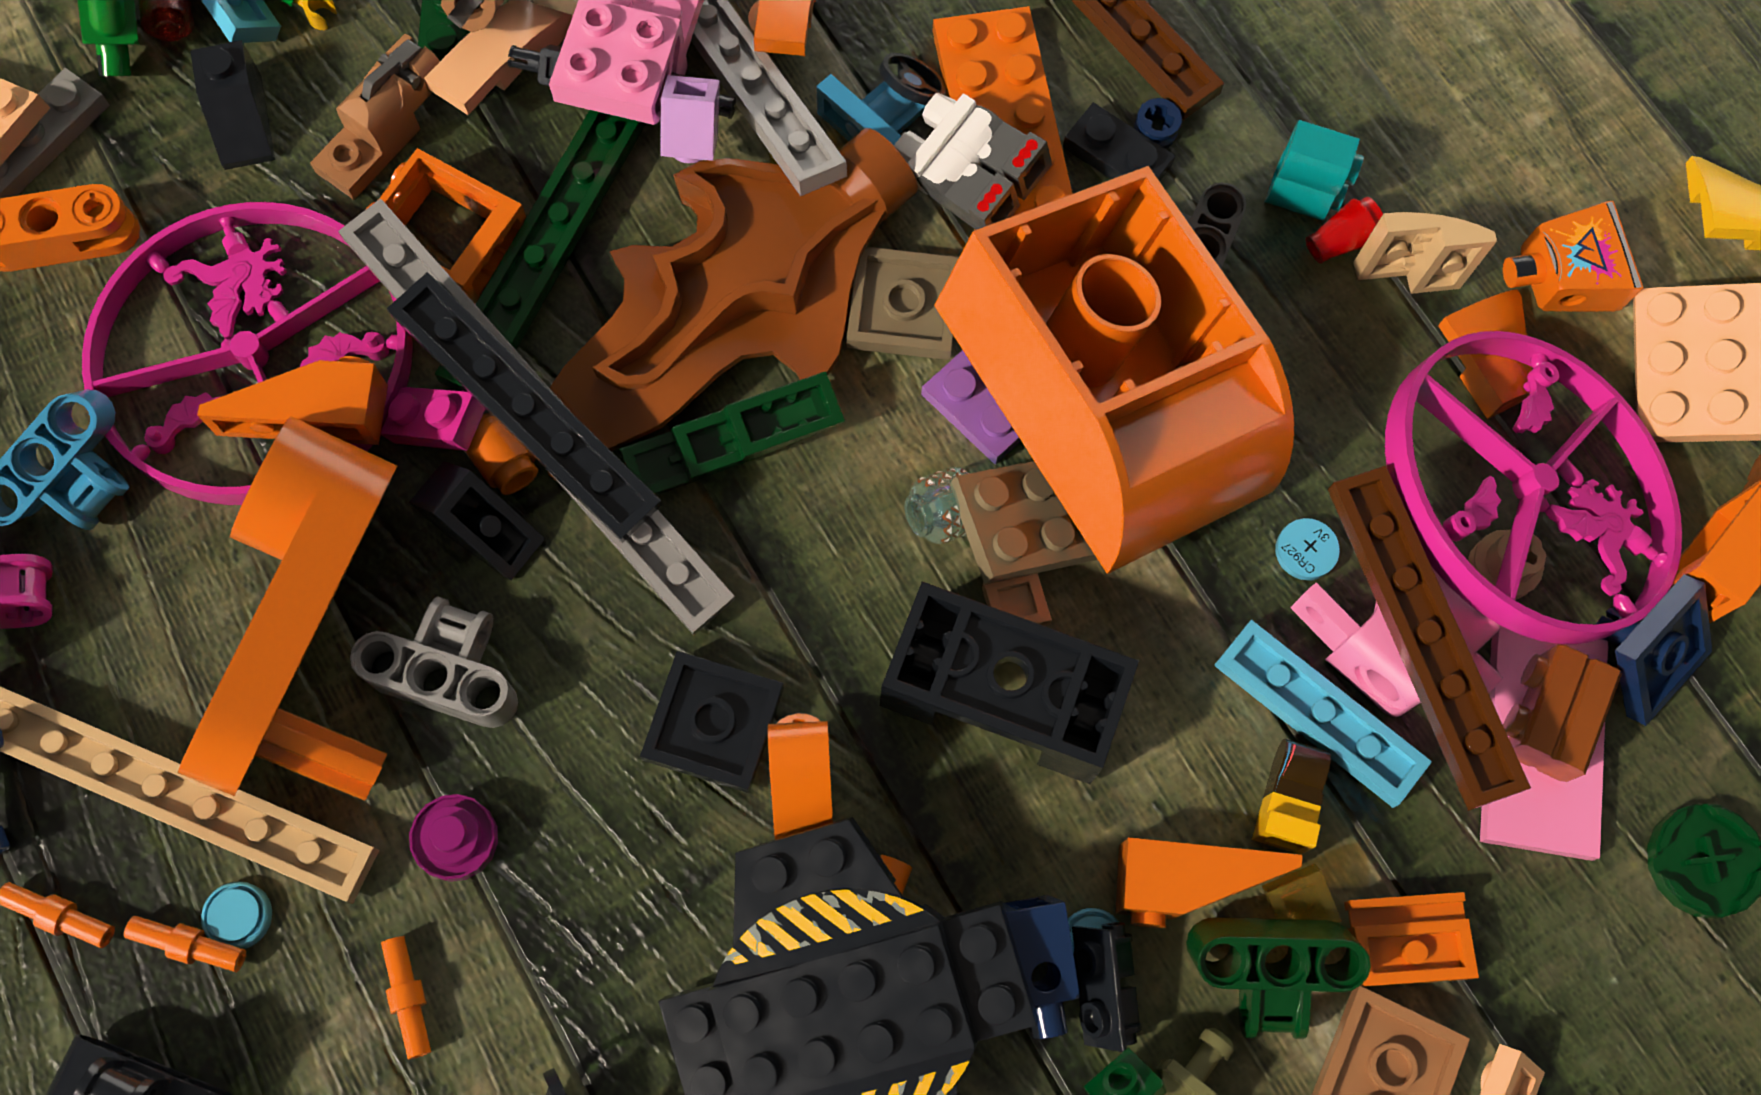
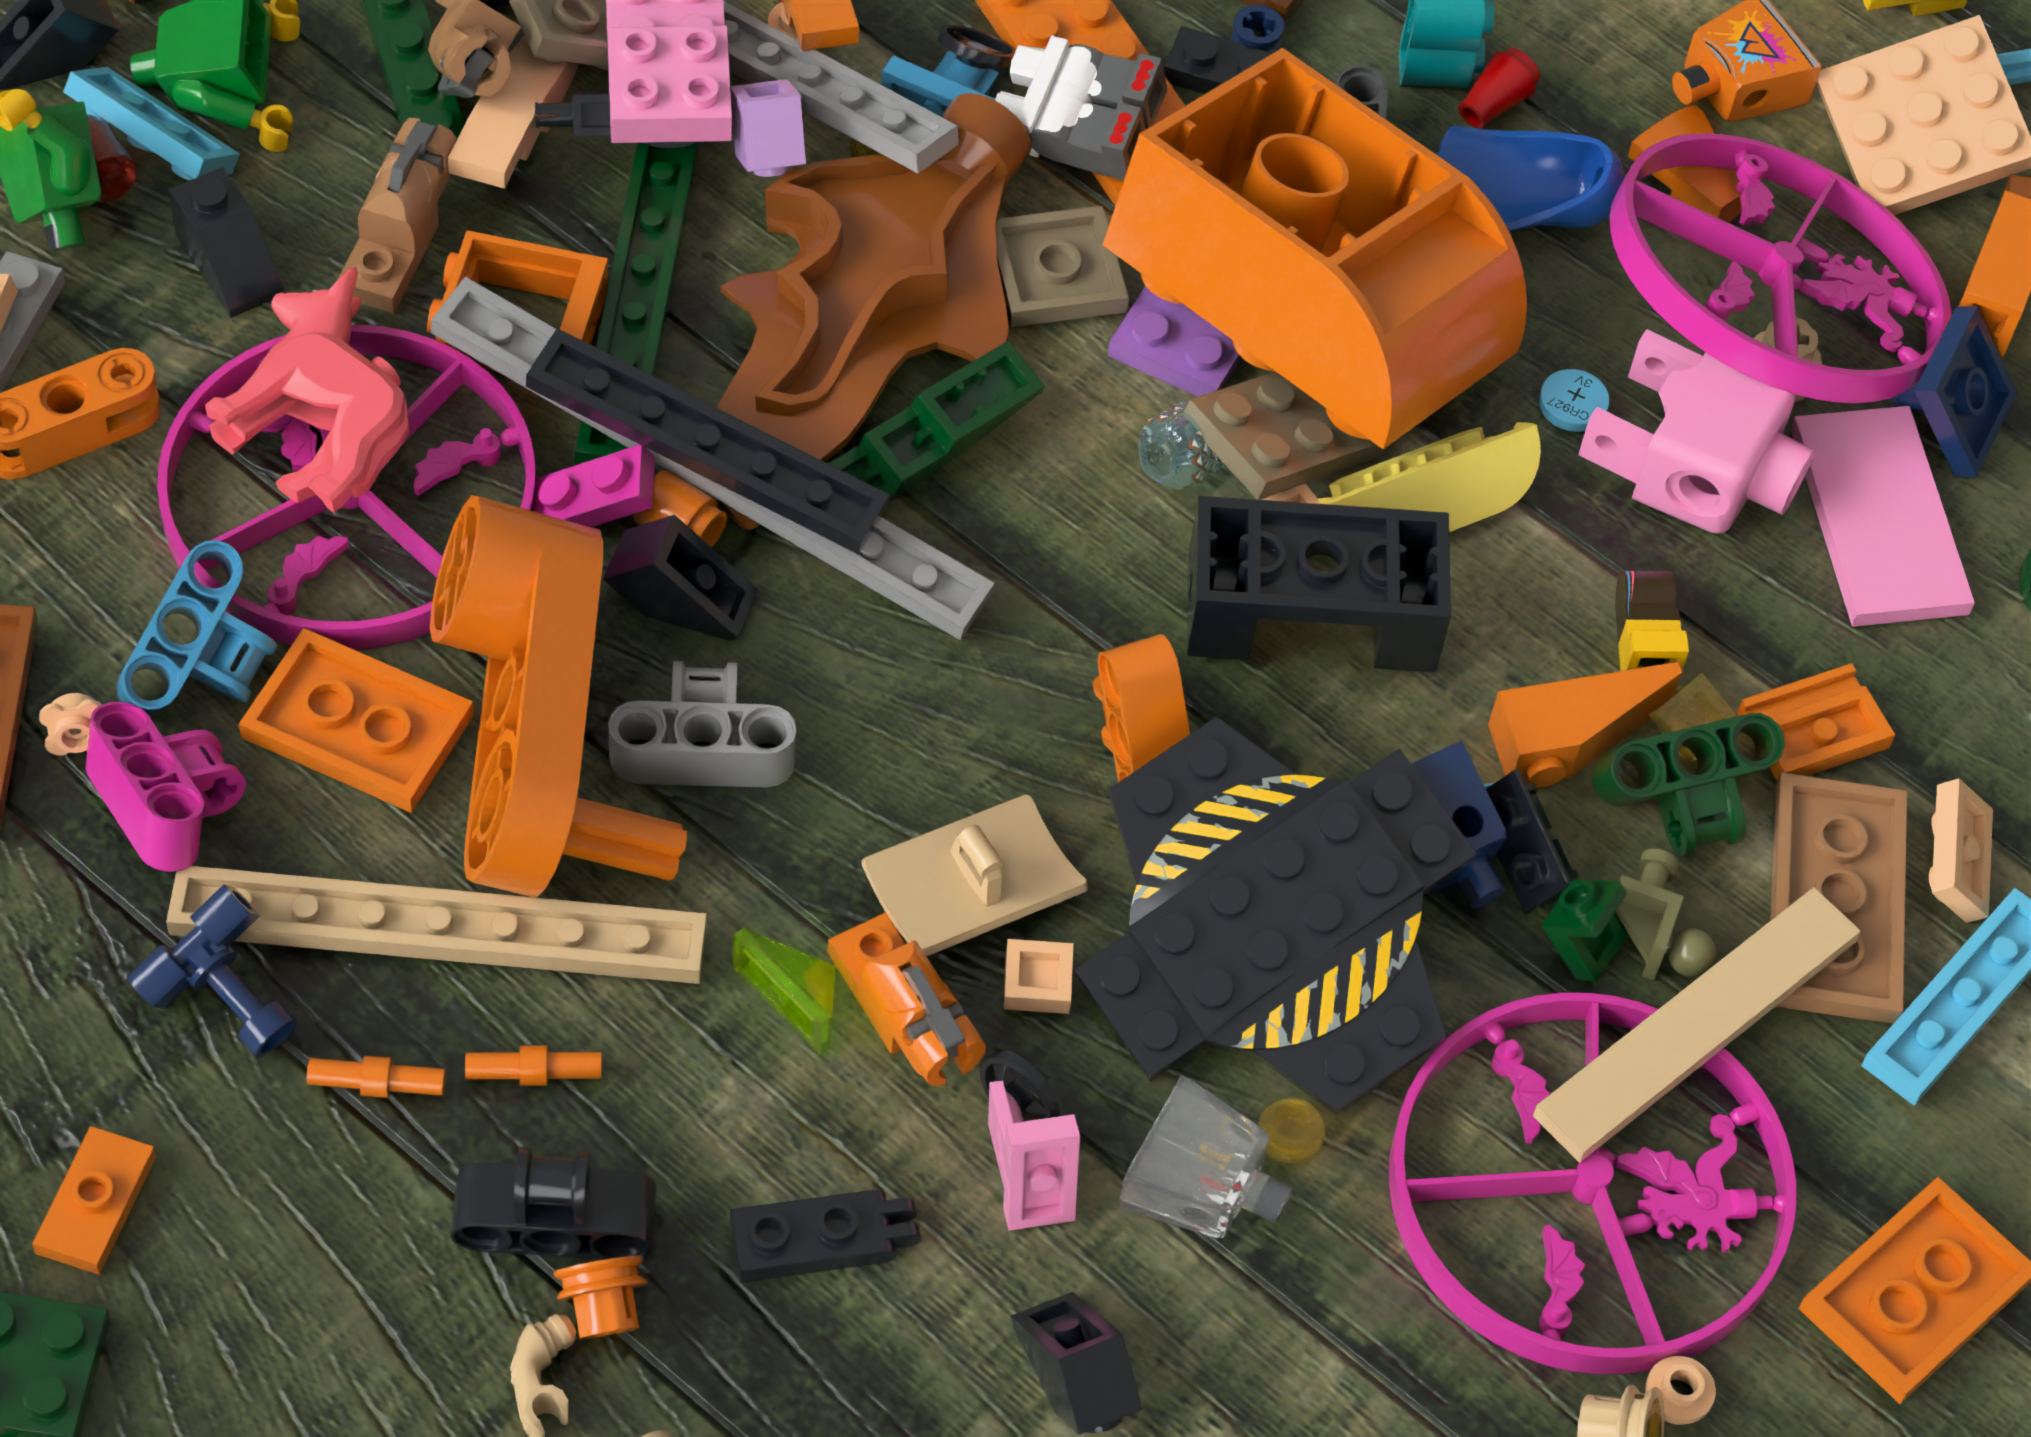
camera: 20 degrees left, 15 degrees down
orange slope [197,356,388,445] -> none
medium azure piece [201,881,272,949] -> none
orange bar [381,936,432,1060] -> none
magenta plate [409,794,498,882] -> none
black plate [640,651,784,793] -> none
medium azure plate [1214,620,1432,808] -> none
reddish brown plate [1328,466,1531,811] -> none
tan slope [1353,212,1497,294] -> none
dark orange brick [1503,644,1622,782] -> none
none -> coral animal [205,267,410,513]
none -> orange plate [239,628,474,813]
none -> clear neon green slope [733,928,836,1056]
none -> orange plate [827,913,986,1086]
none -> tan shield [861,795,1088,956]
none -> light nougat plate [1003,939,1074,1014]
none -> light yellow brick [1317,422,1541,532]
none -> blue hair [1436,126,1624,232]

